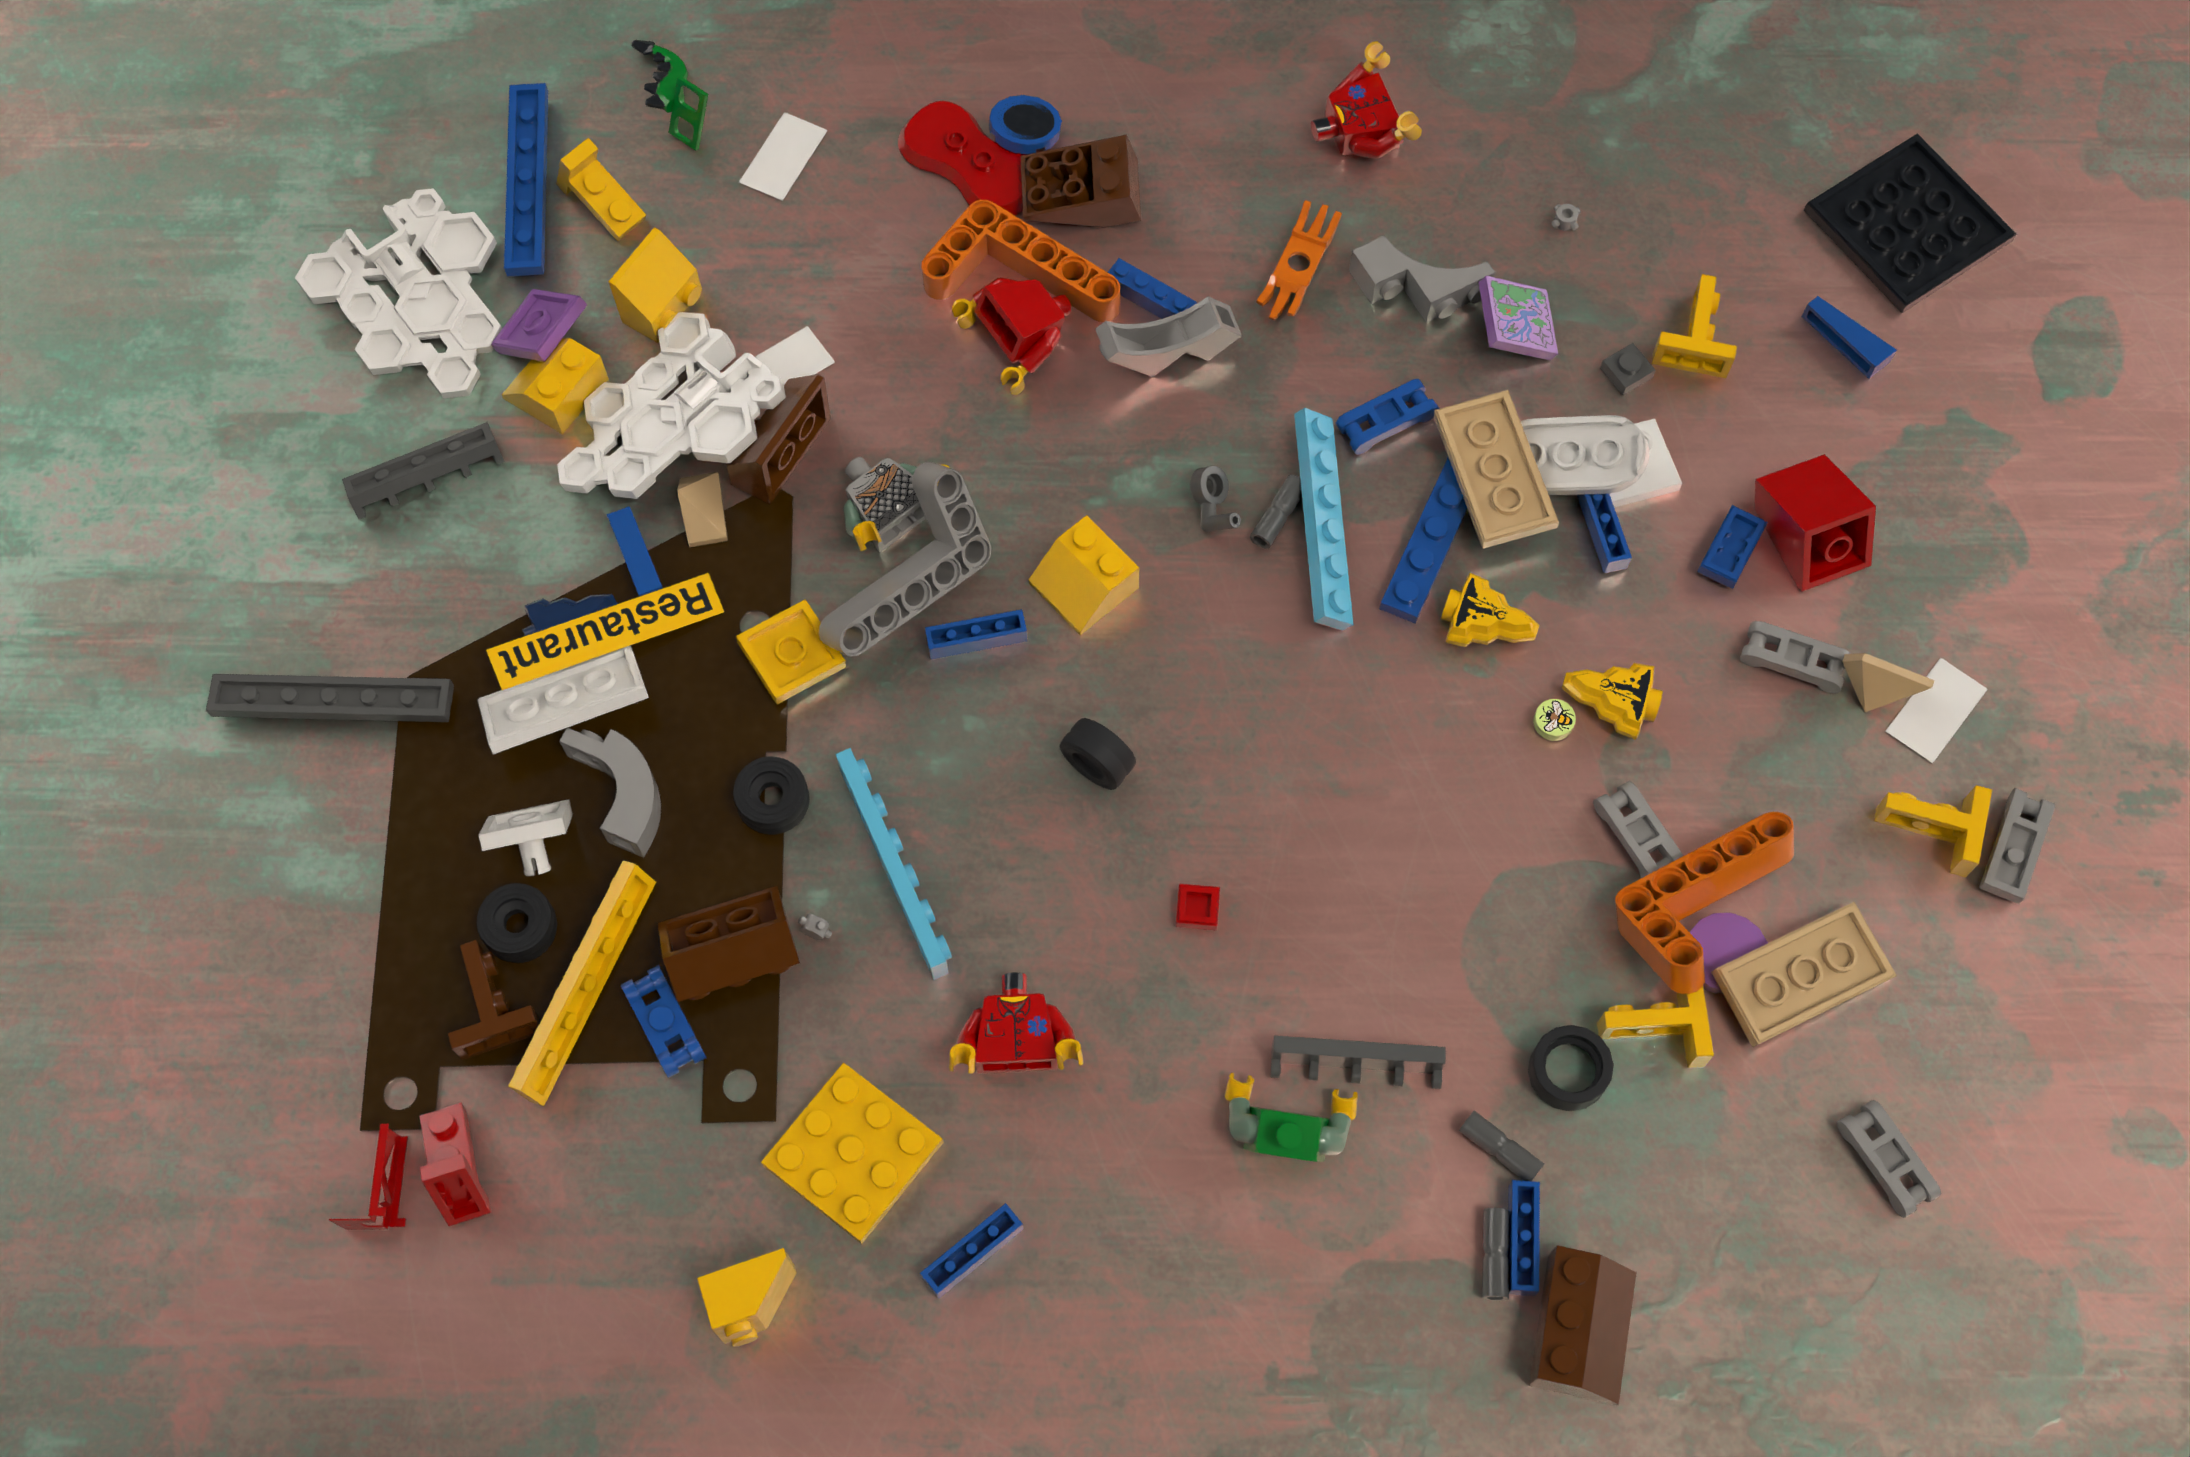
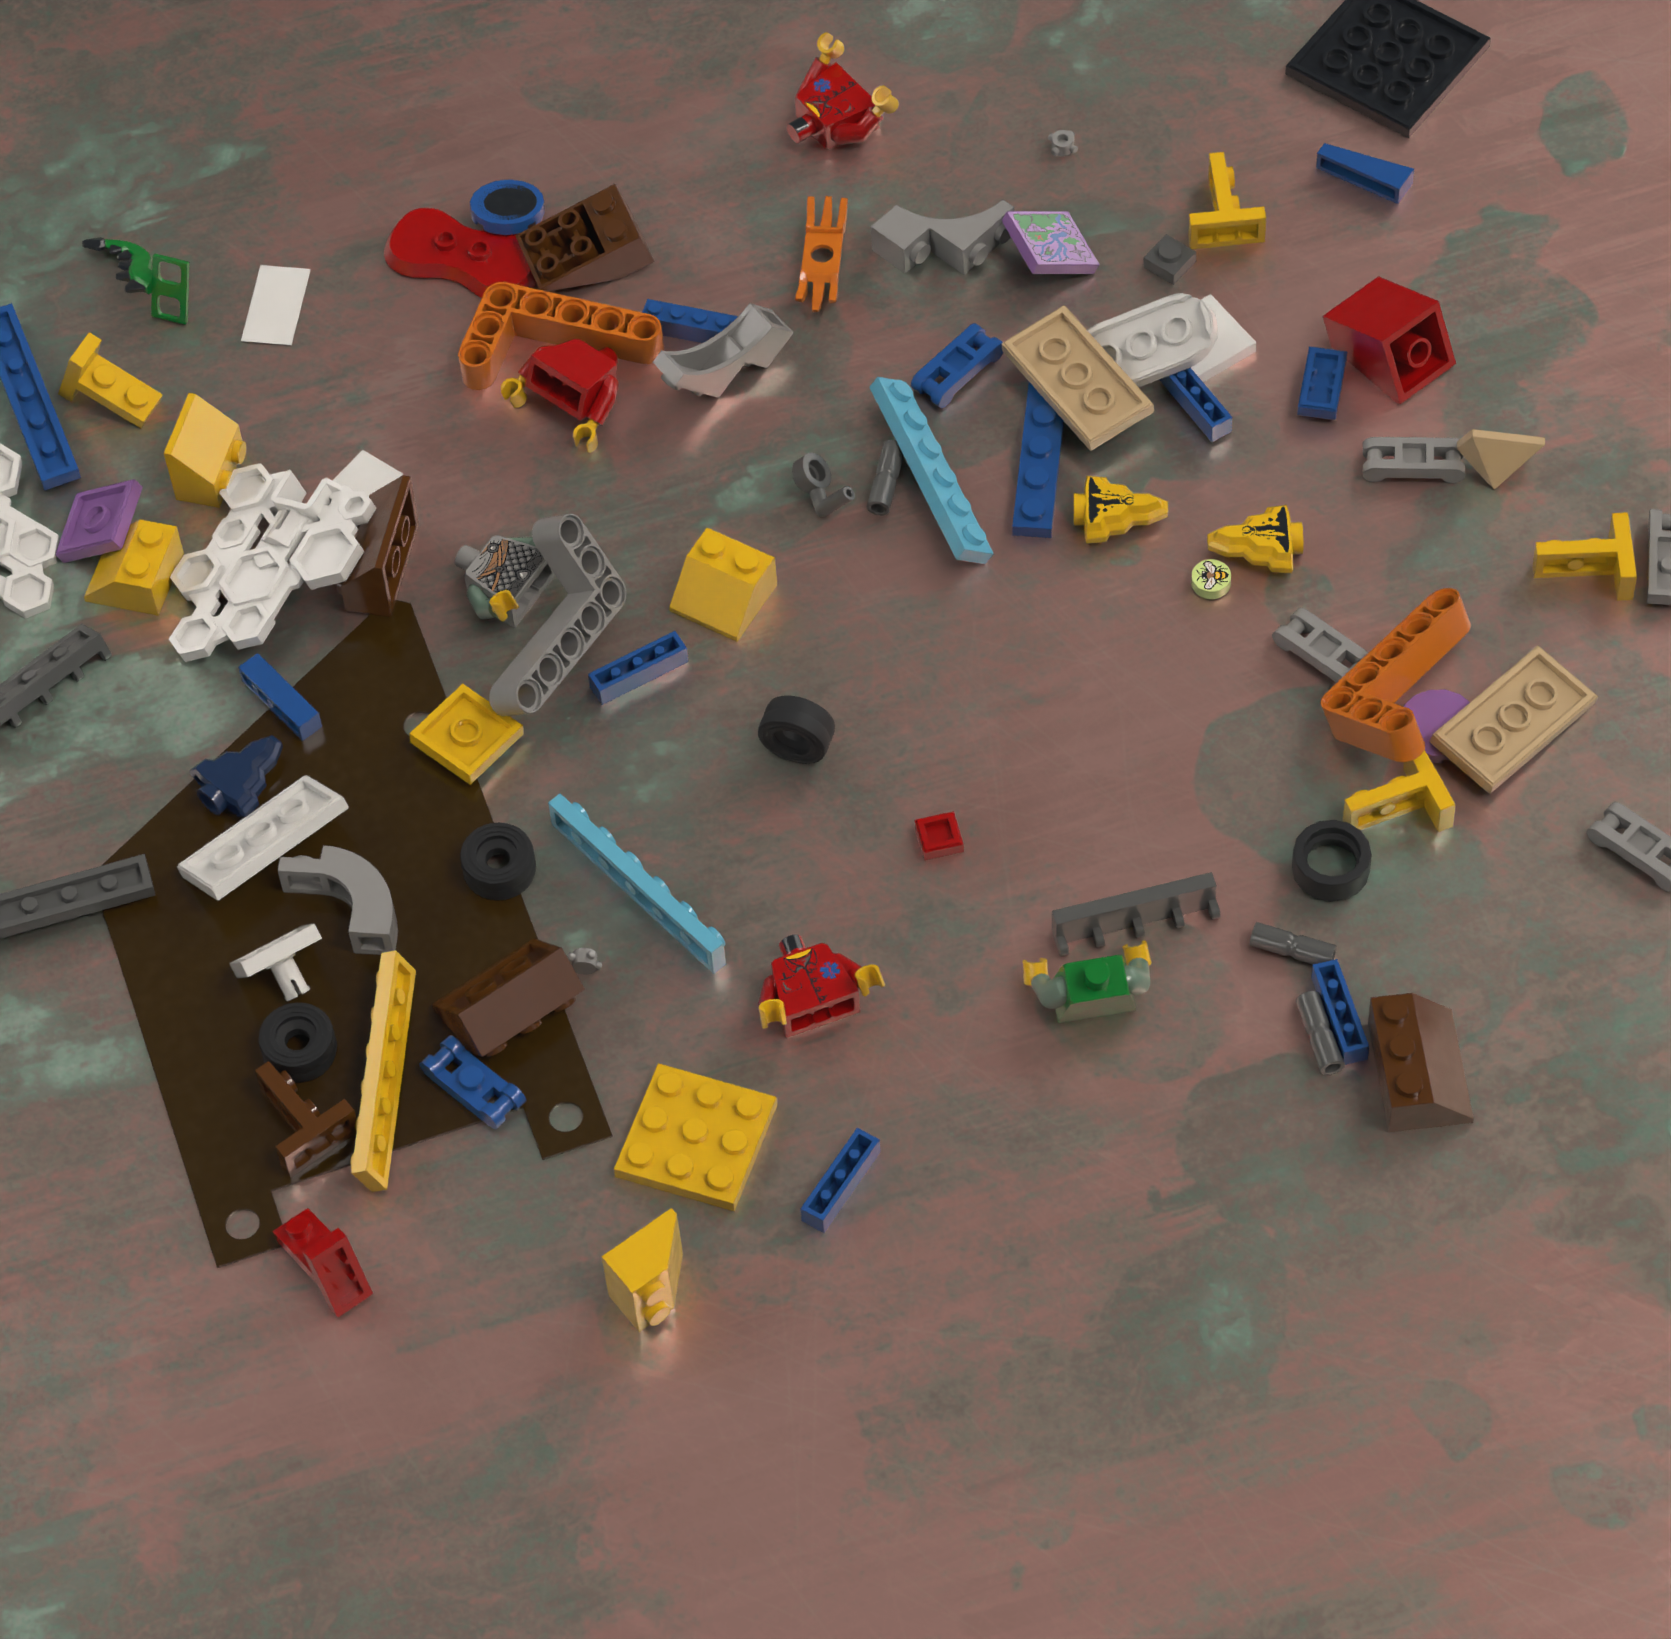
camera: 15 degrees left, 10 degrees down
red piece [329,1124,408,1230] -> none
yellow sticker [486,573,724,690] -> none
tan slope [677,472,728,547] -> none
white sticker [1886,658,1988,764] -> none

